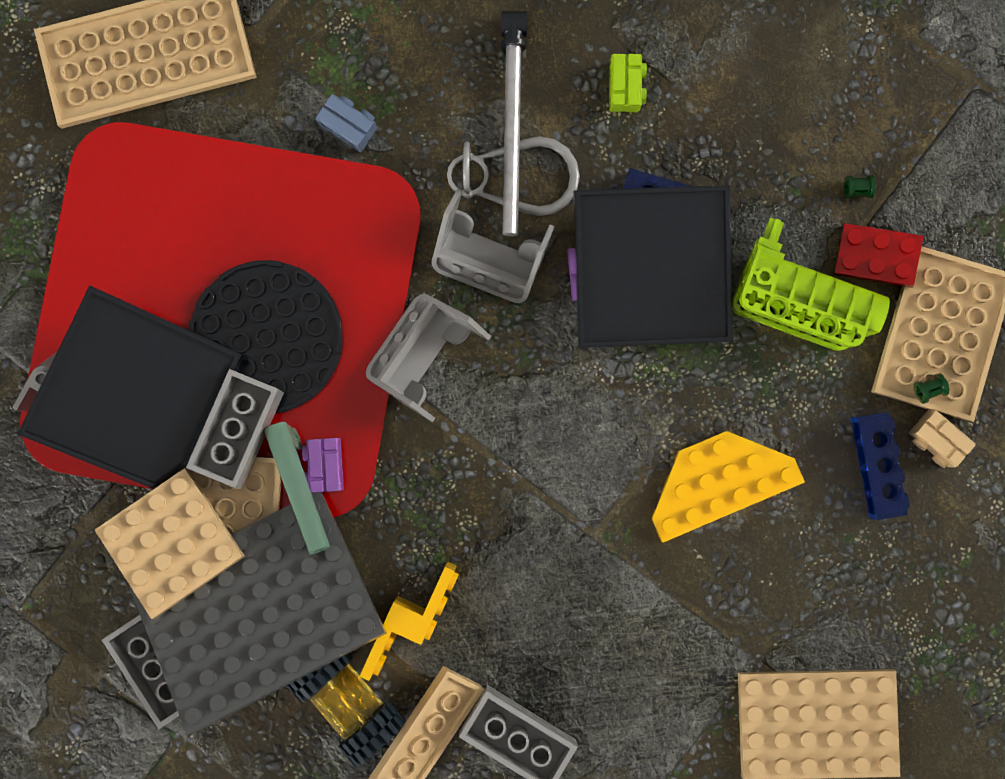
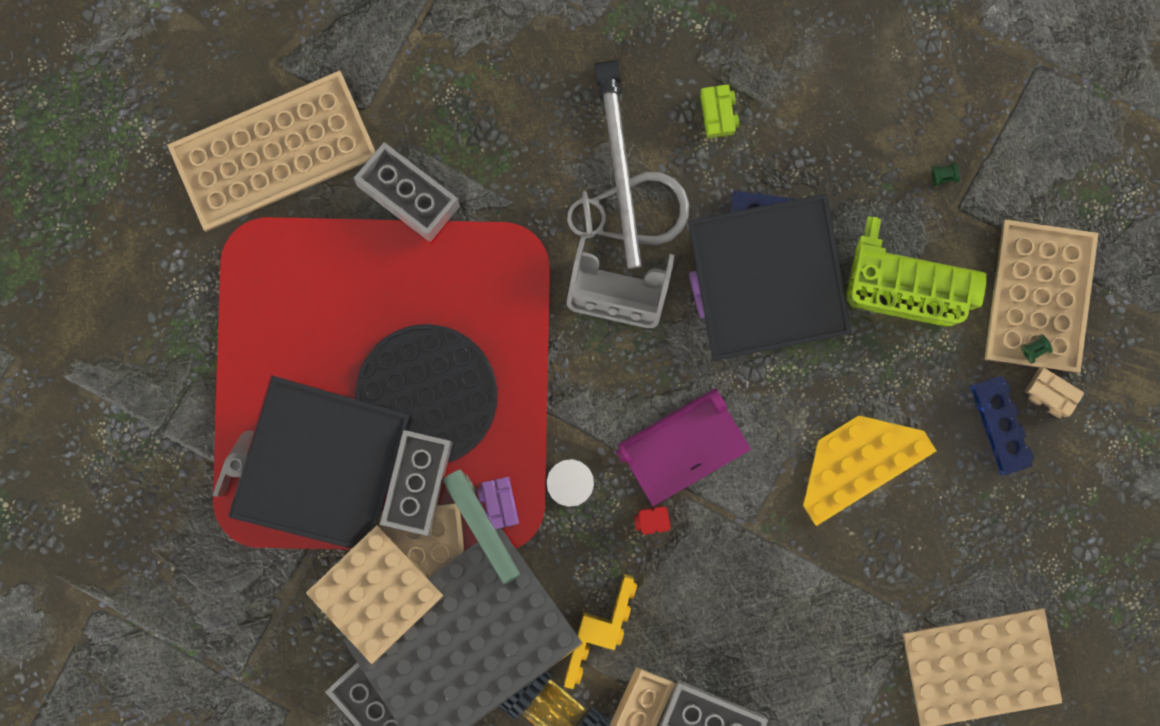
camera: 15 degrees left, 0 degrees up
sand blue brick [316,94,377,152] -> none
light grey windscreen [366,294,491,422] -> none
red plate [834,223,924,288] -> none
none -> light grey brick [354,142,460,242]
none -> white tile [547,459,594,507]
none -> magenta door [615,388,751,507]
none -> red brick [633,506,671,535]

